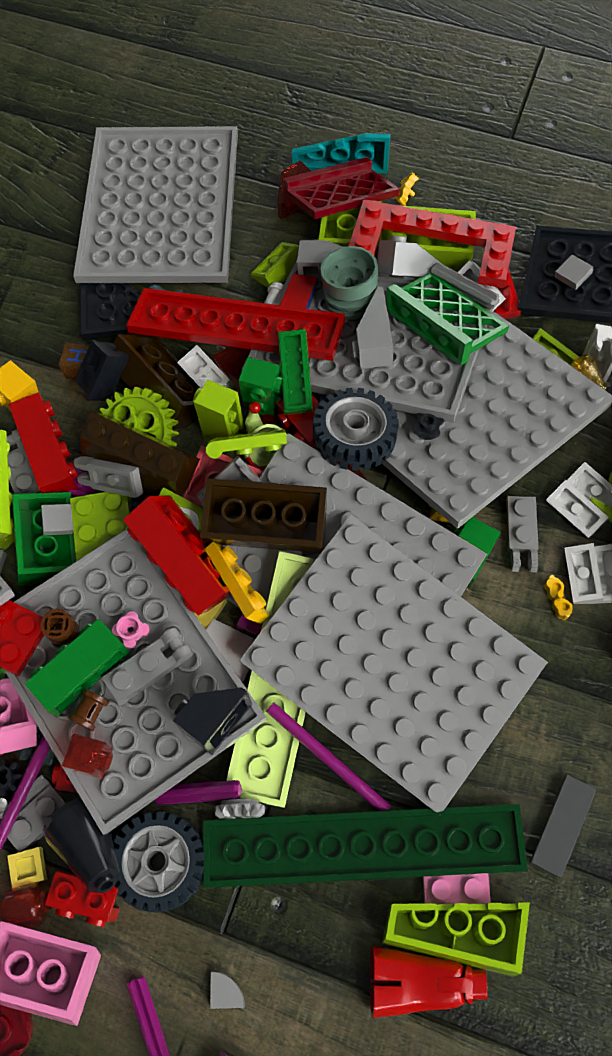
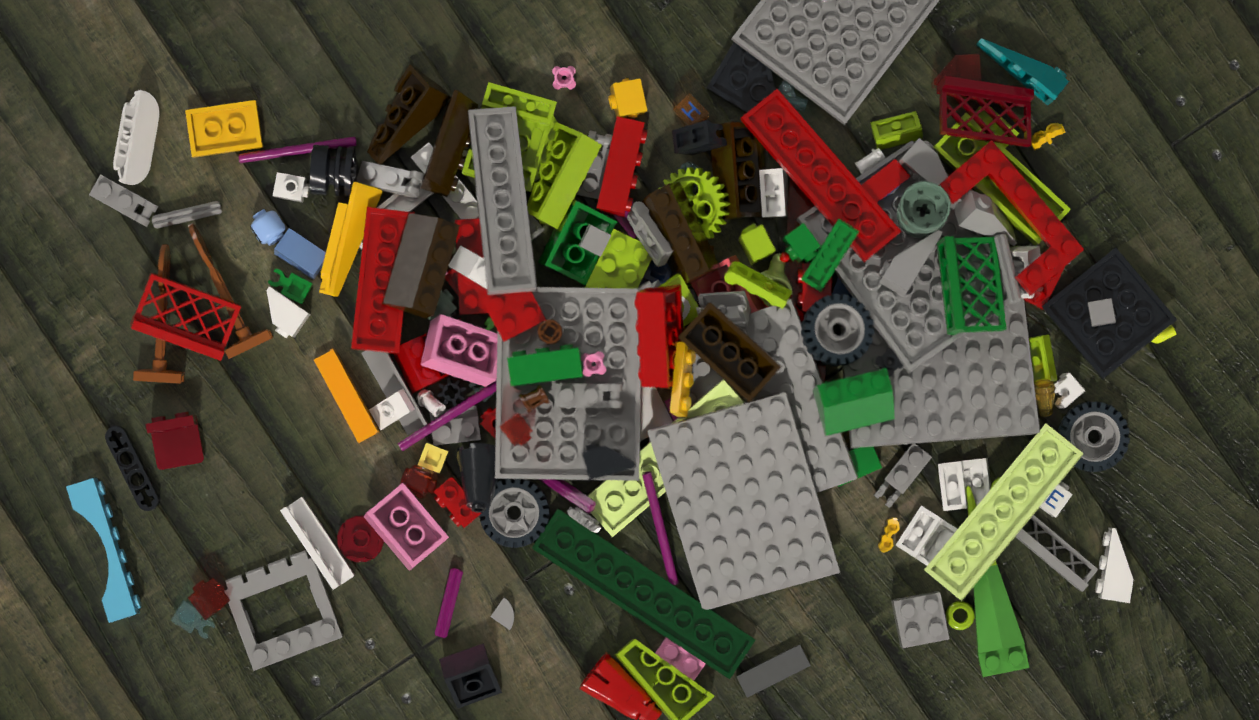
camera: 30 degrees right, 20 degrees up
none -> green slope [813,368,895,436]

